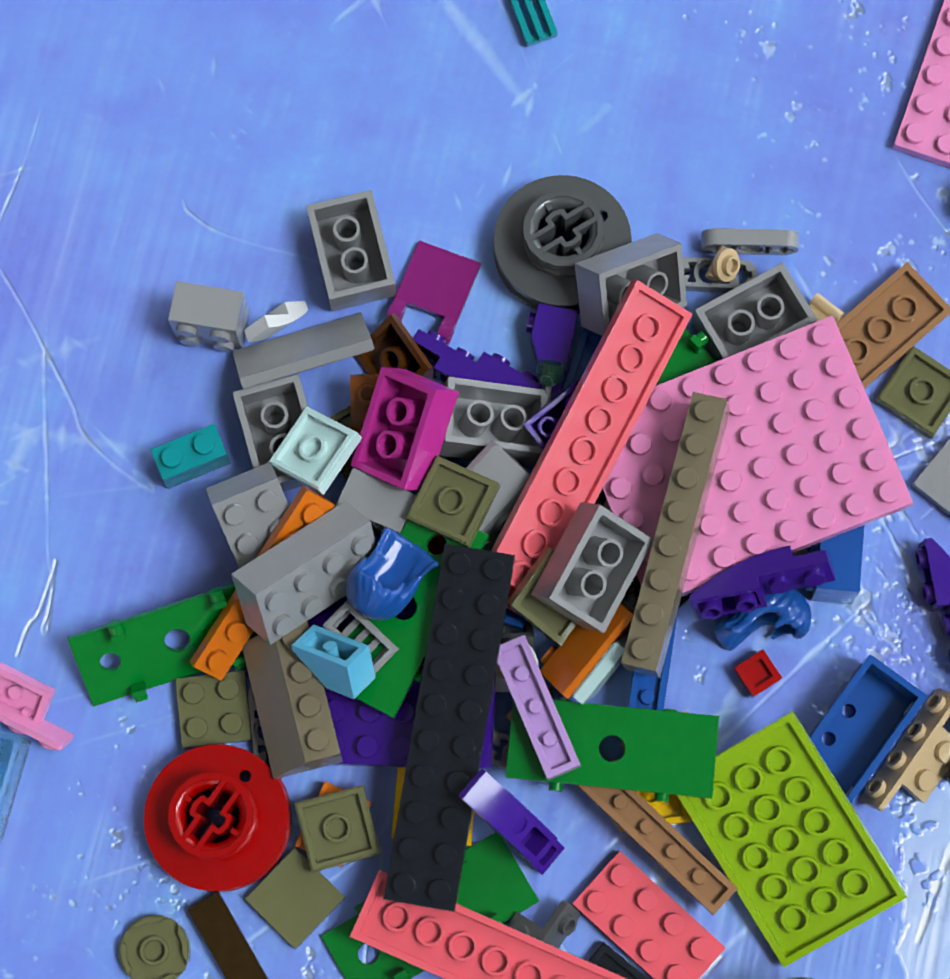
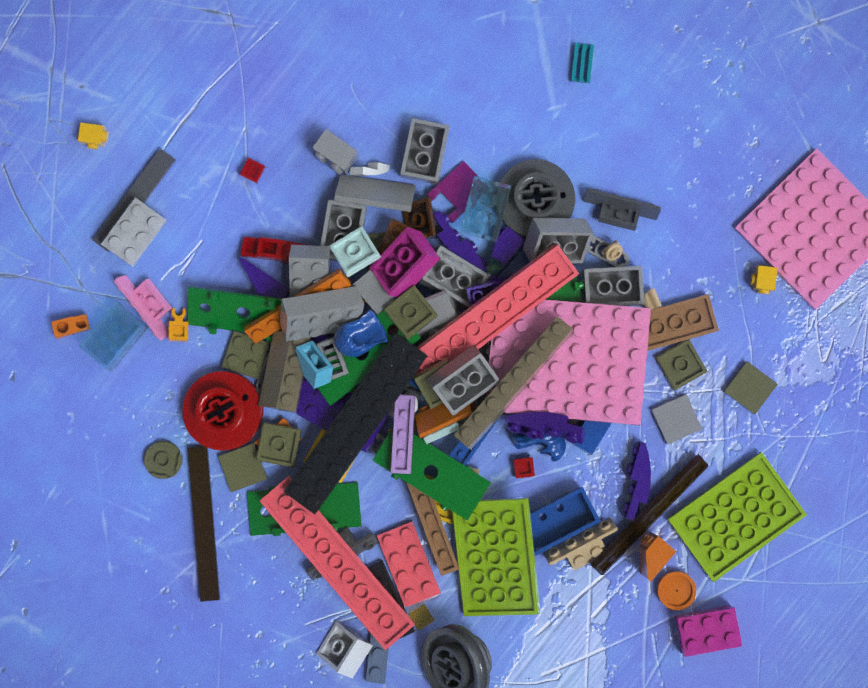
camera: 30 degrees right, 10 degrees up
teal brick [150,423,231,489] -> none
dark purple slope [459,768,565,875] -> none
light grey beam [701,228,799,255] -> none
none -> light orange plate [168,308,188,342]
none -> red plate [240,158,266,184]
none -> dark purple slope [240,258,290,299]
none -> red slope [241,237,311,264]
none -> clear light blue slope [460,176,511,242]
none -> dark grey bracket [583,188,661,231]

